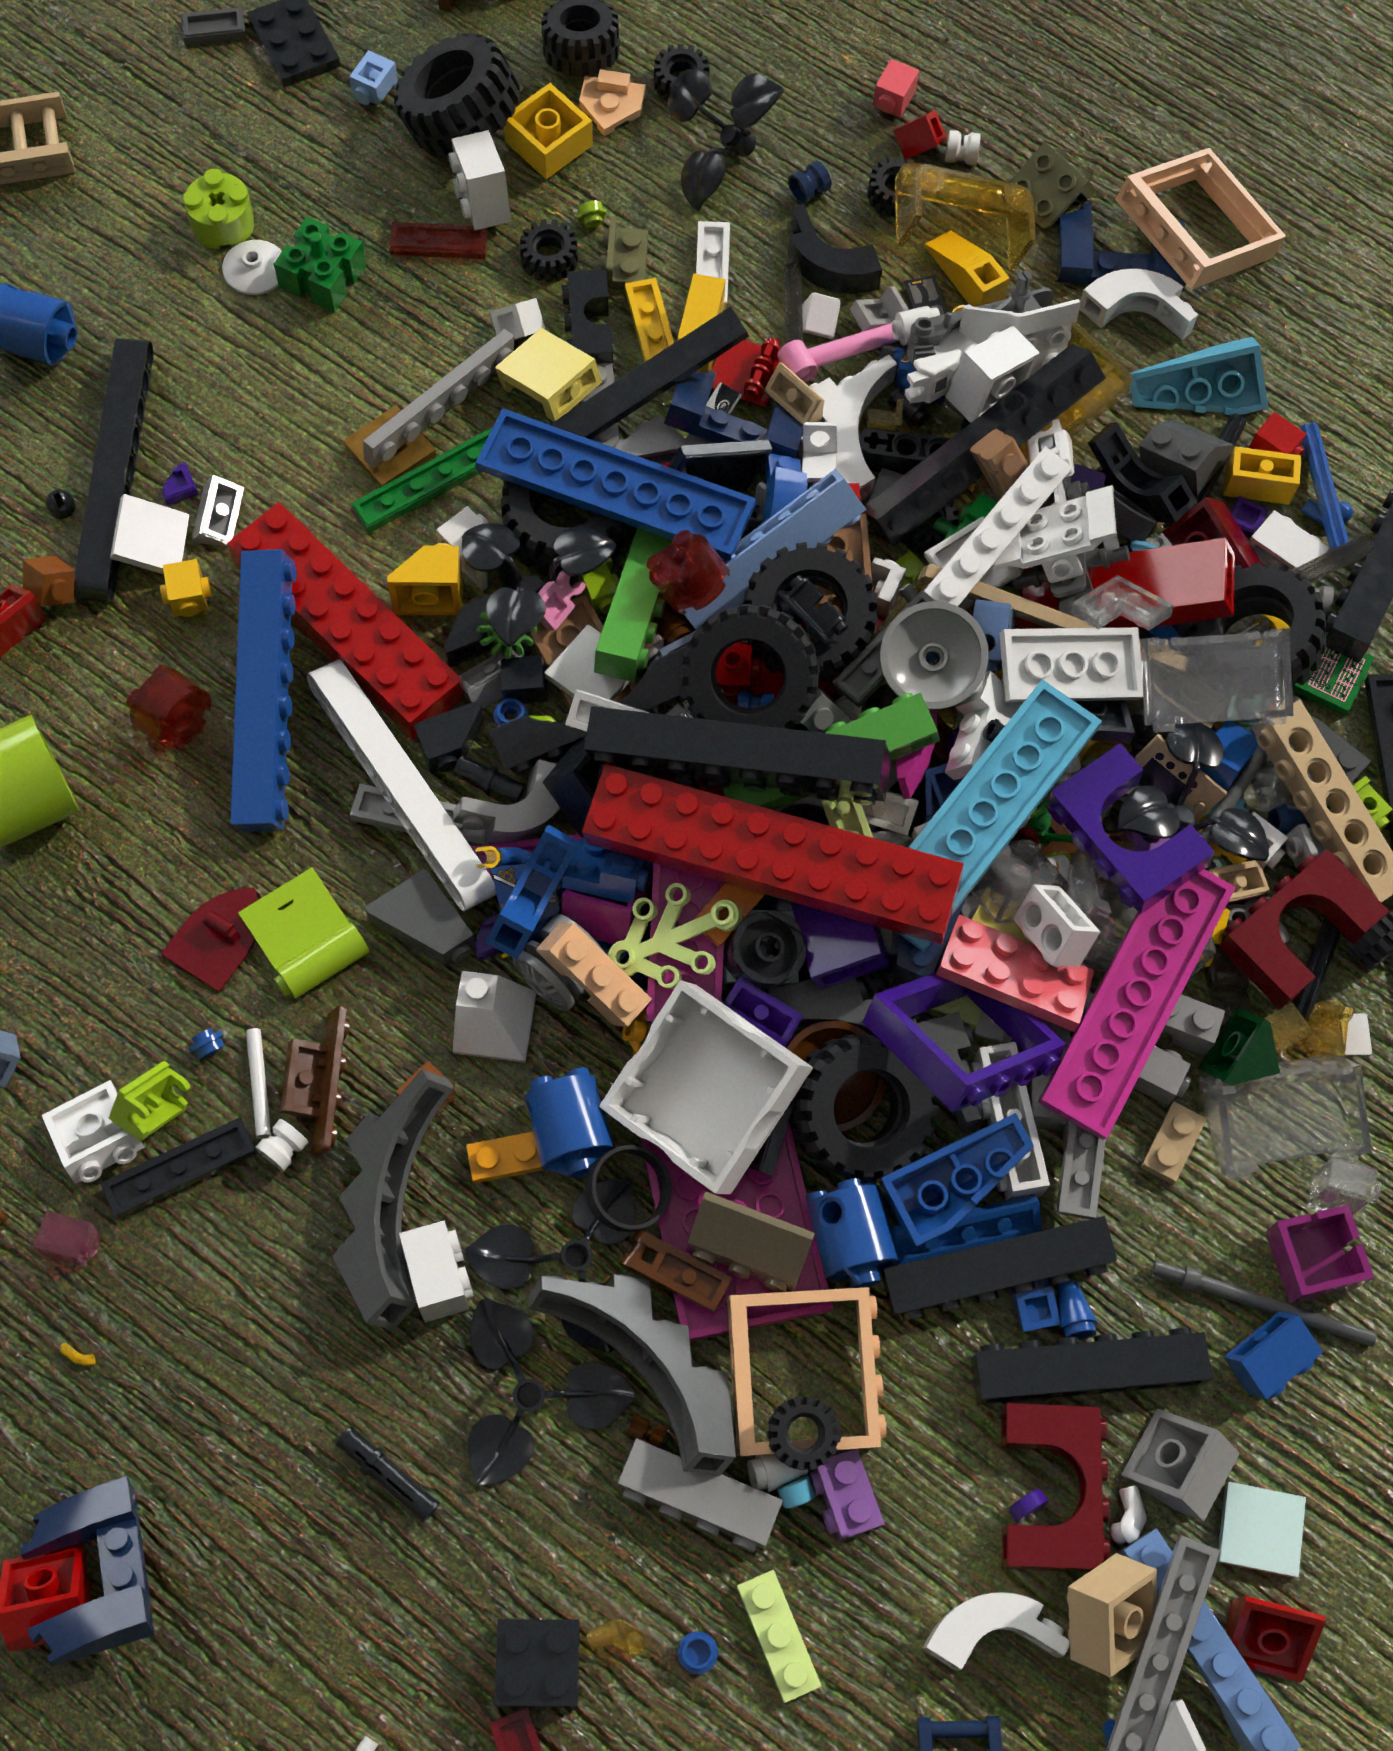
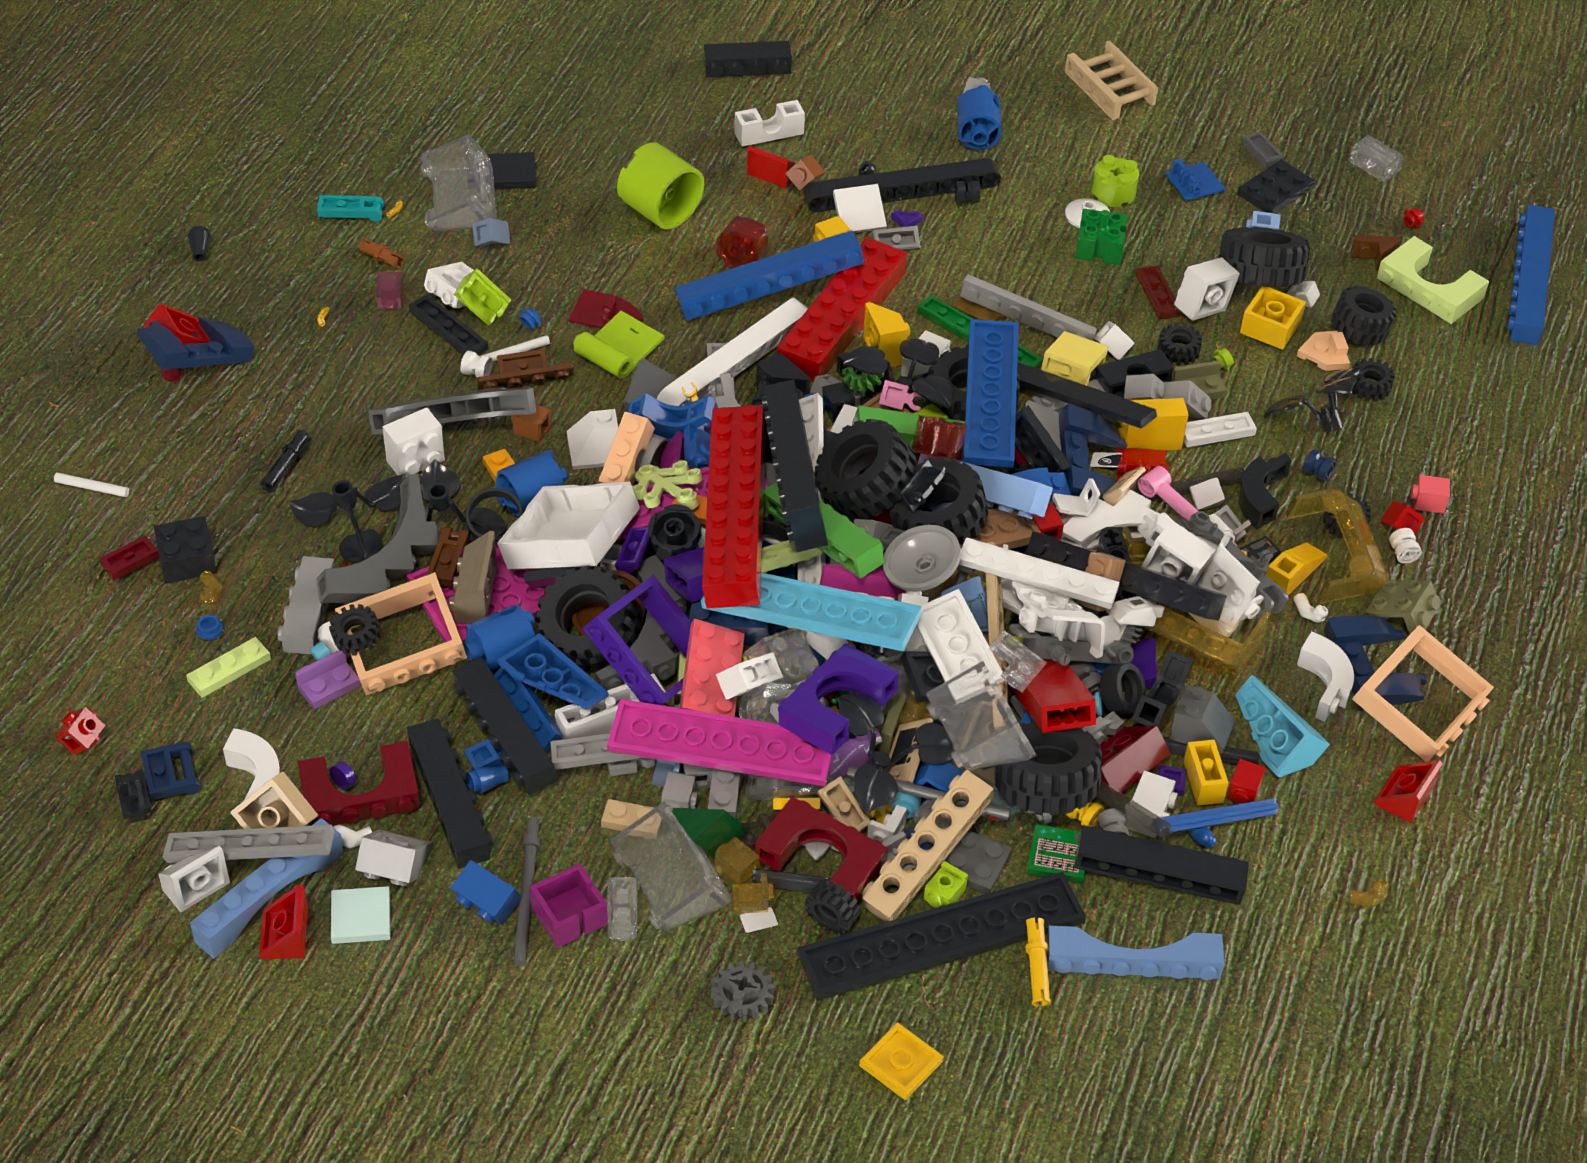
camera: 75 degrees right, 20 degrees down
none -> black wheel [955,180,980,203]
none -> light grey arch [1124,374,1211,420]
none -> blue hinge [1165,159,1225,201]
none -> white arm [1294,593,1328,623]
none -> red slope [1373,760,1442,823]

